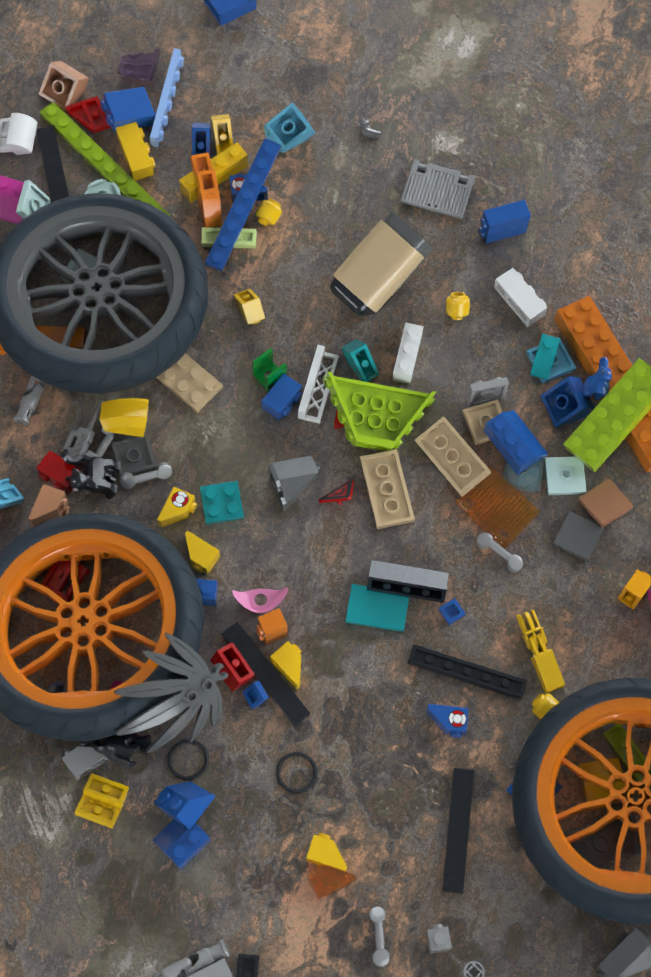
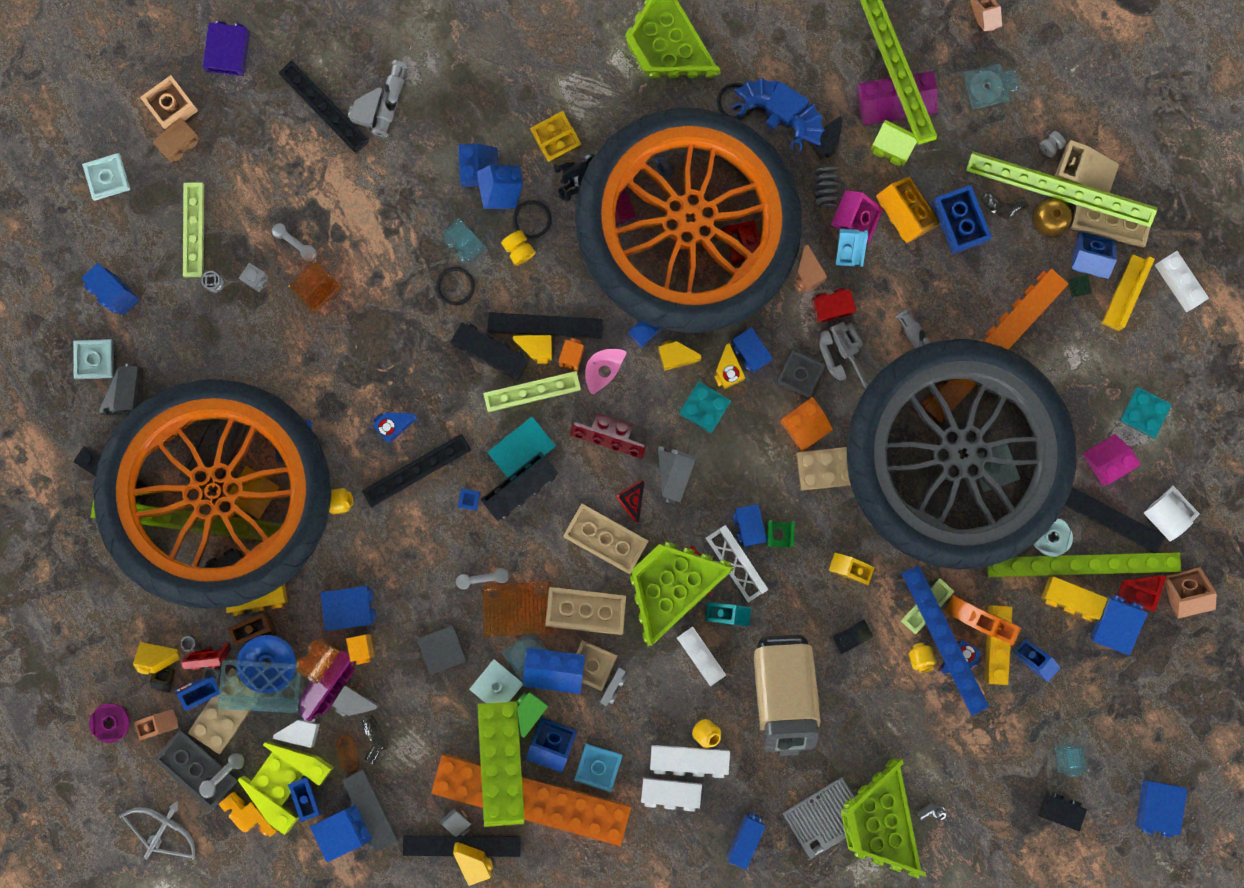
camera: 135 degrees right, 15 degrees up
light aqua plate [16,180,51,219] -> none
black animal [62,449,121,500] -> none
light grey slope [62,746,108,781] -> none
yellow slope [100,398,149,437] -> none
dark grey plant [114,633,228,753] -> none
clear purple wing [118,49,160,81] -> none
light grey bar [119,462,172,489] -> none
light blue plate [150,48,184,148] -> none
red brick [210,642,255,692] -> none
yellow slope [211,114,233,155] -> none
blue plate [242,681,269,709] -> none
medium azure slope [264,102,316,153] -> none
yellow slope [306,833,347,874] -> none
clear orange slope [307,866,356,901] -> none
black tile [442,768,474,894] -> none
yellow arm [515,609,565,693] -> none
teal slope [530,333,560,380] -> none
nougat tile [579,479,633,528] -> none
blue animal [583,357,612,400] -> none
none -> clear orange brick [288,260,342,314]
none -> blue brick [320,586,376,631]
none -> clear light blue brick [442,218,486,264]
none -> black brick [450,322,529,381]
none -> yellowish green plate [483,371,581,412]
none -> yellow wheel [501,230,536,266]
none -> bright green slope [517,691,549,738]
none -> dark red bracket [570,413,646,458]
none -> white brick [650,745,730,778]
none -> blue brick [731,327,773,374]
none -> orange slope [779,397,833,452]
none -> black slope [830,619,873,654]
none -> lime piece [841,758,926,879]
none -> black brick [1038,792,1087,832]
none -> clear light blue brick [1053,745,1087,777]

